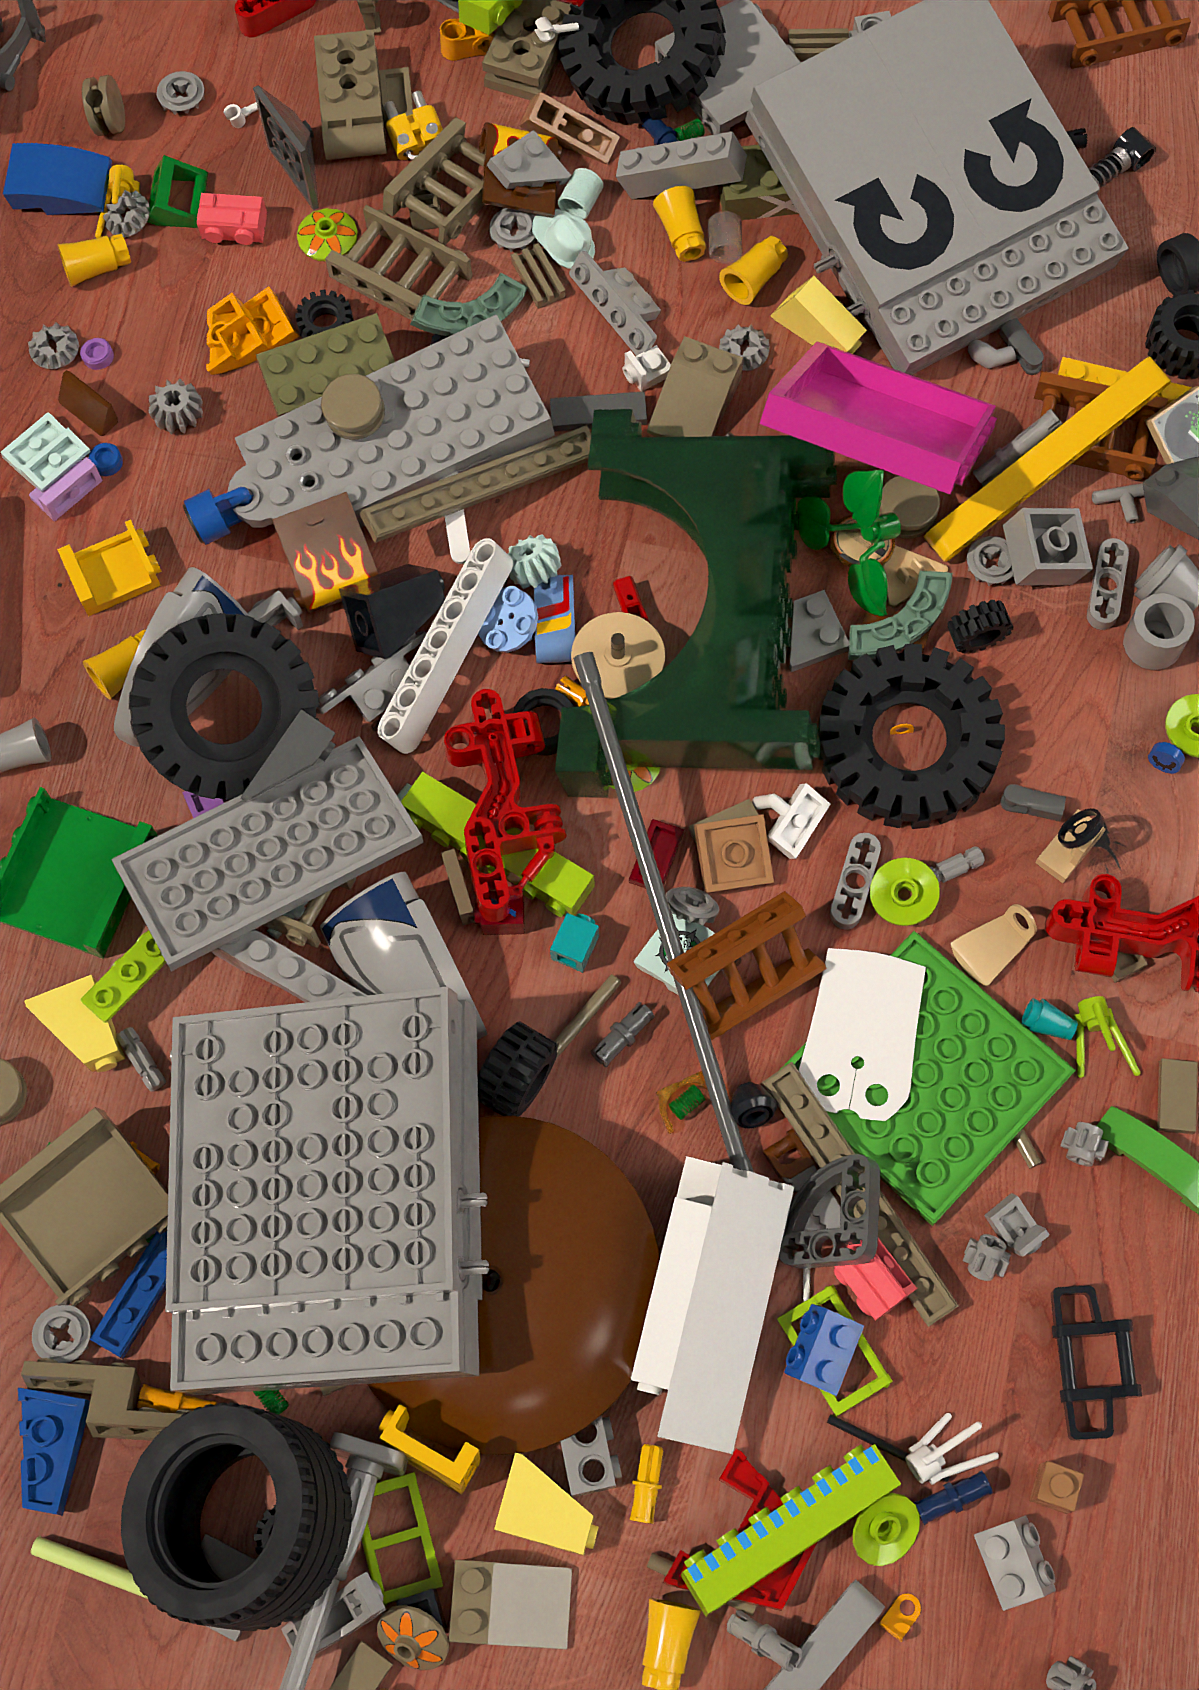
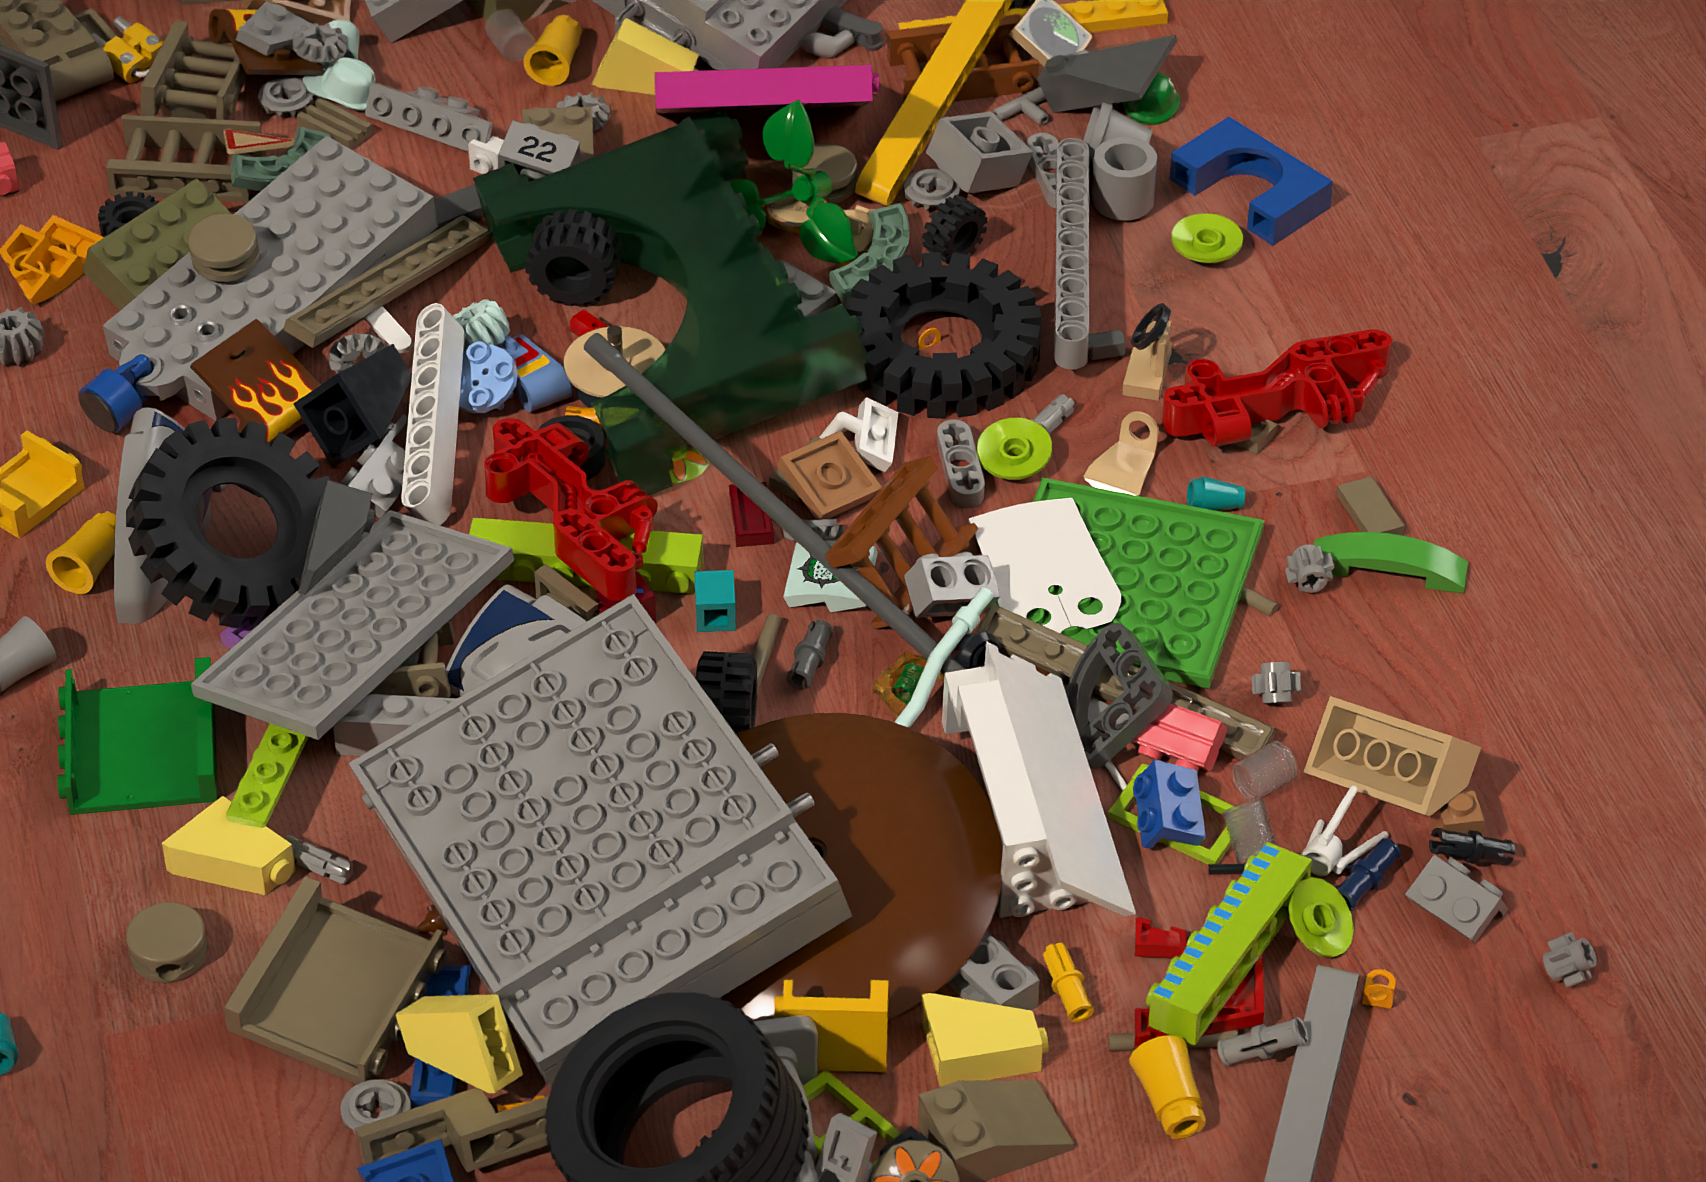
camera: 30 degrees left, 25 degrees down
lime dish [297,208,358,262] -> none
yellow plant [653,186,706,262] -> none
light grey pin [973,409,1063,486] -> none
light grey bracket [984,1193,1049,1257] -> none
black bar [1051,1285,1143,1441] -> none
lime plant [1073,996,1140,1078] -> none
blue tile [1148,742,1185,774] -> none
none -> tan piece [223,129,294,157]
none -> light grey gear [292,22,348,63]
none -> light grey gear [329,333,386,374]
none -> light yellow slope [395,994,523,1093]
none -> light grey brick [498,120,580,213]
none -> black tyre [525,209,623,307]
none -> light aqua bar [894,587,994,728]
none -> light grey brick [904,552,1000,618]
none -> light grey beam [1054,138,1089,370]
none -> clear piece [1222,800,1278,864]
none -> clear piece [1232,741,1298,802]
none -> tan slope [1303,696,1481,817]
none -> black pin [1429,827,1515,866]

